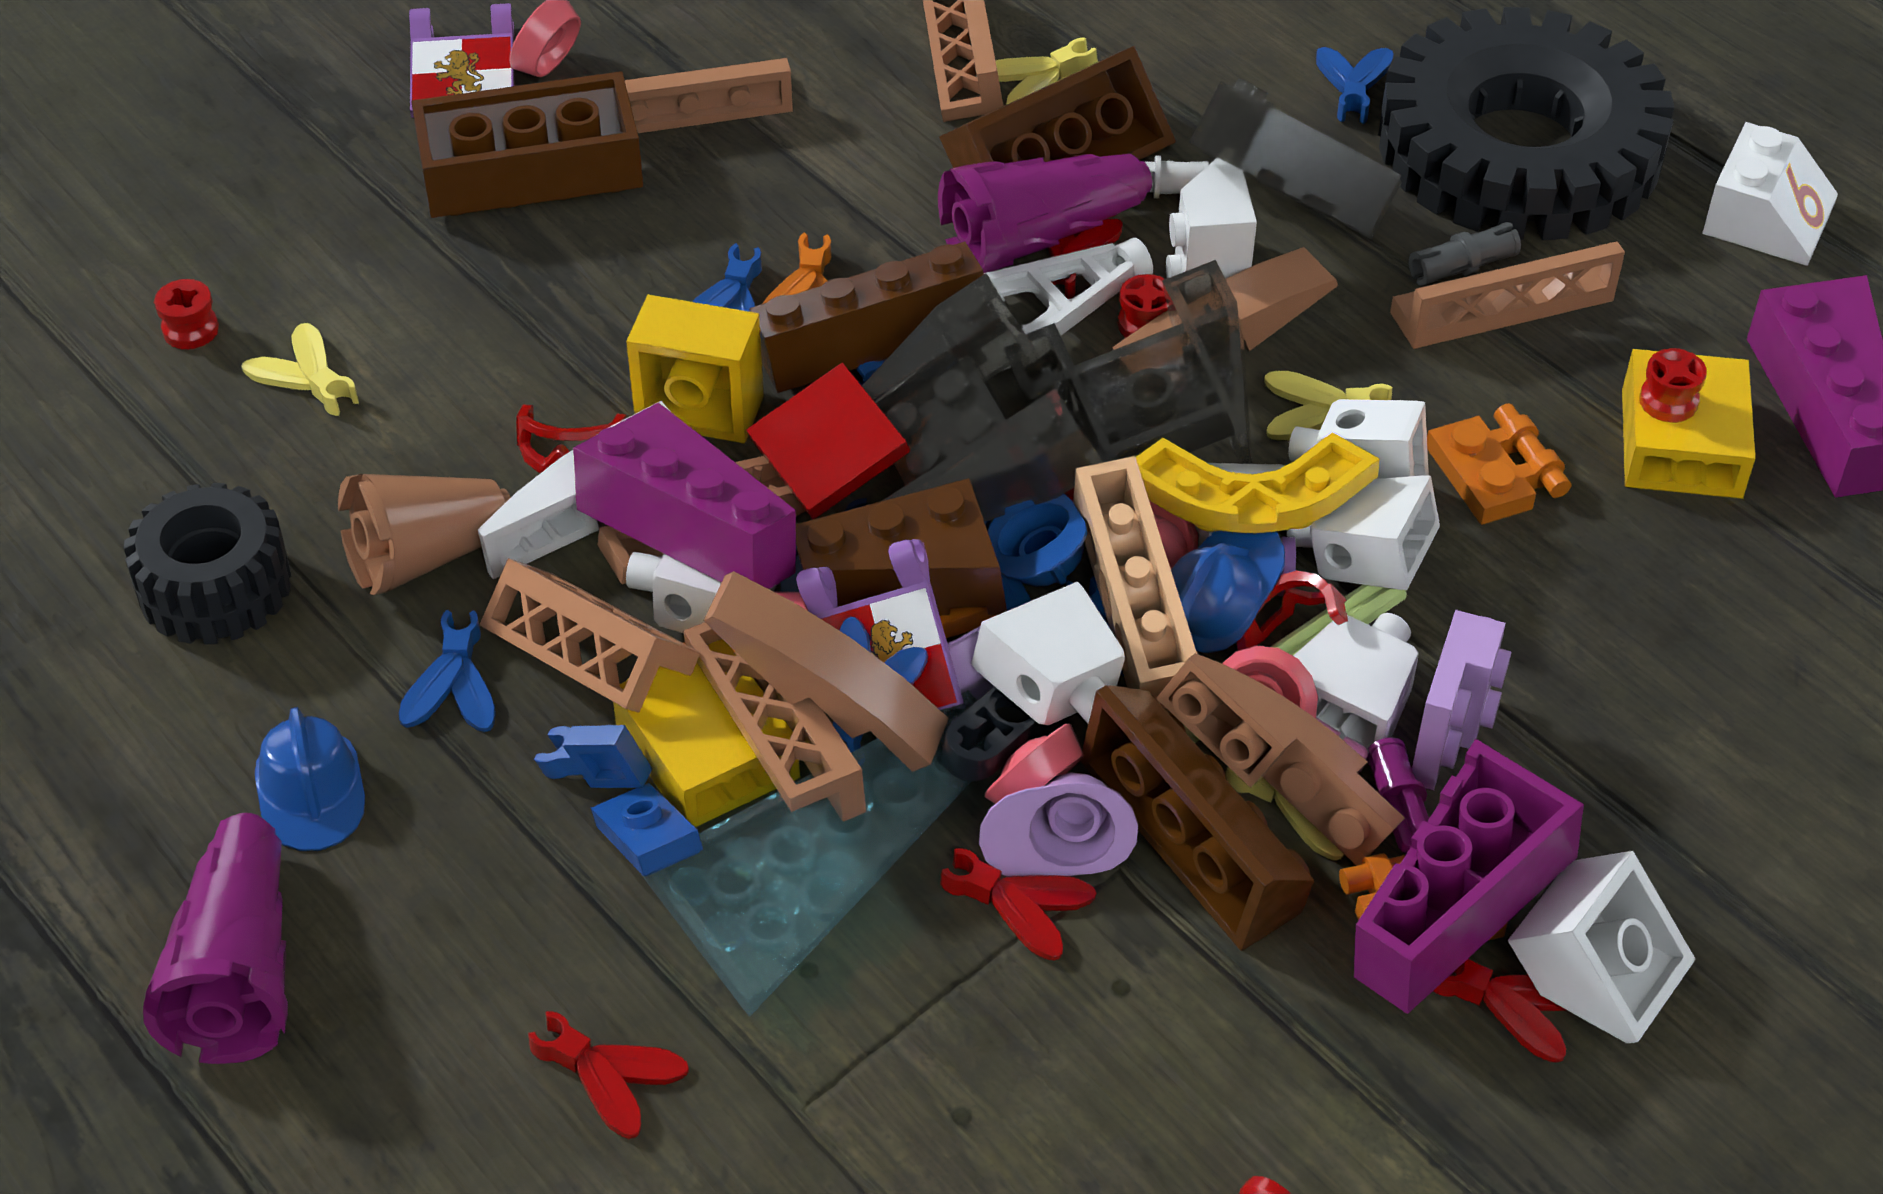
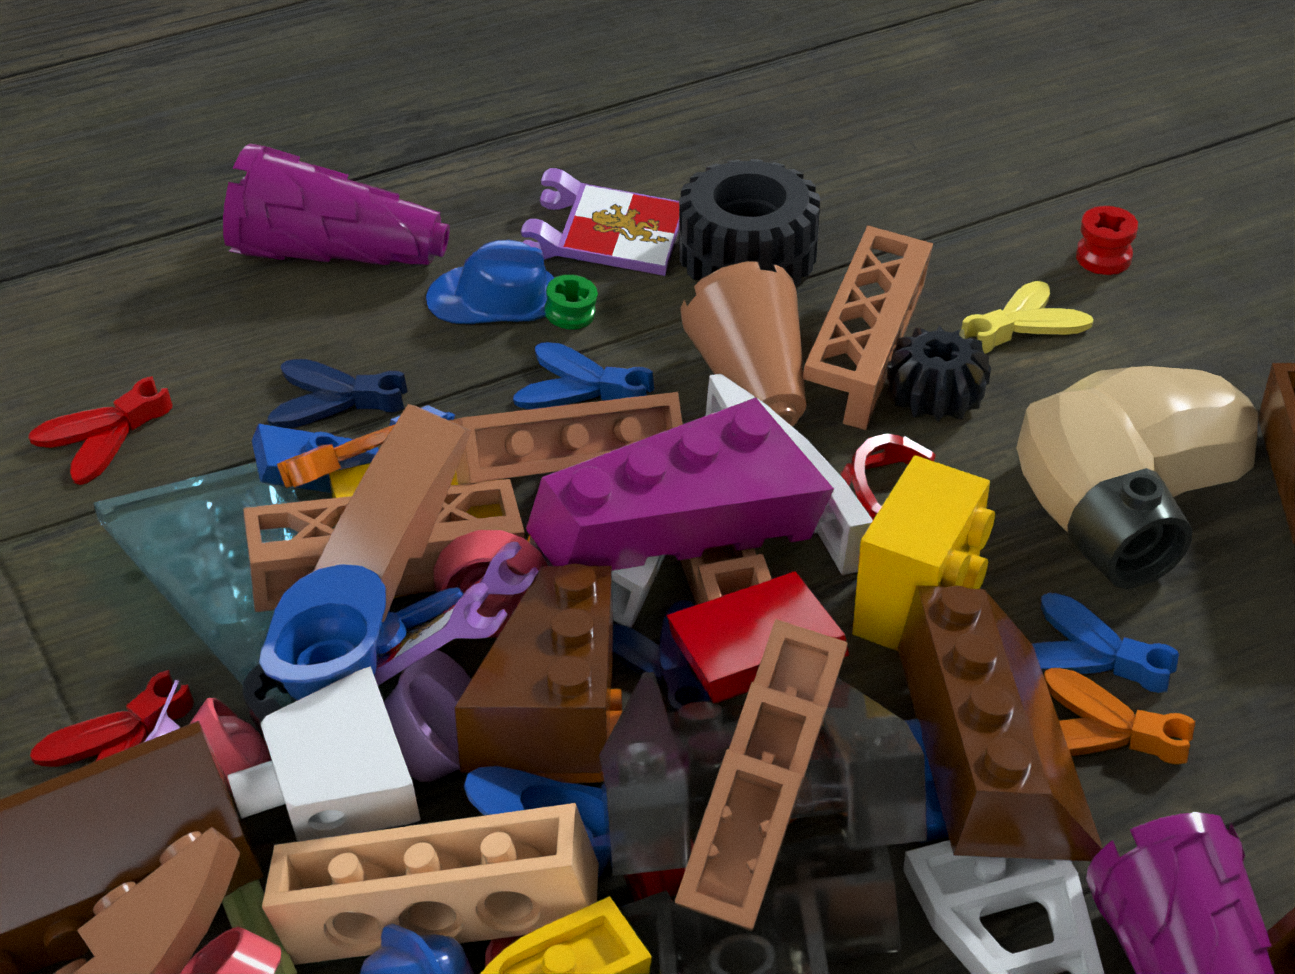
camera: 105 degrees right, 5 degrees down
none -> blue piece [259,564,386,701]
none -> dark blue piece [268,359,408,428]
none -> orange piece [277,425,394,488]
none -> flag [521,168,679,276]
none -> green bush [544,275,598,330]
none -> nougat slope [675,619,848,931]
none -> nougat fence [802,225,933,430]
none -> black gear [887,325,991,423]
none -> tan piece [1016,366,1258,590]

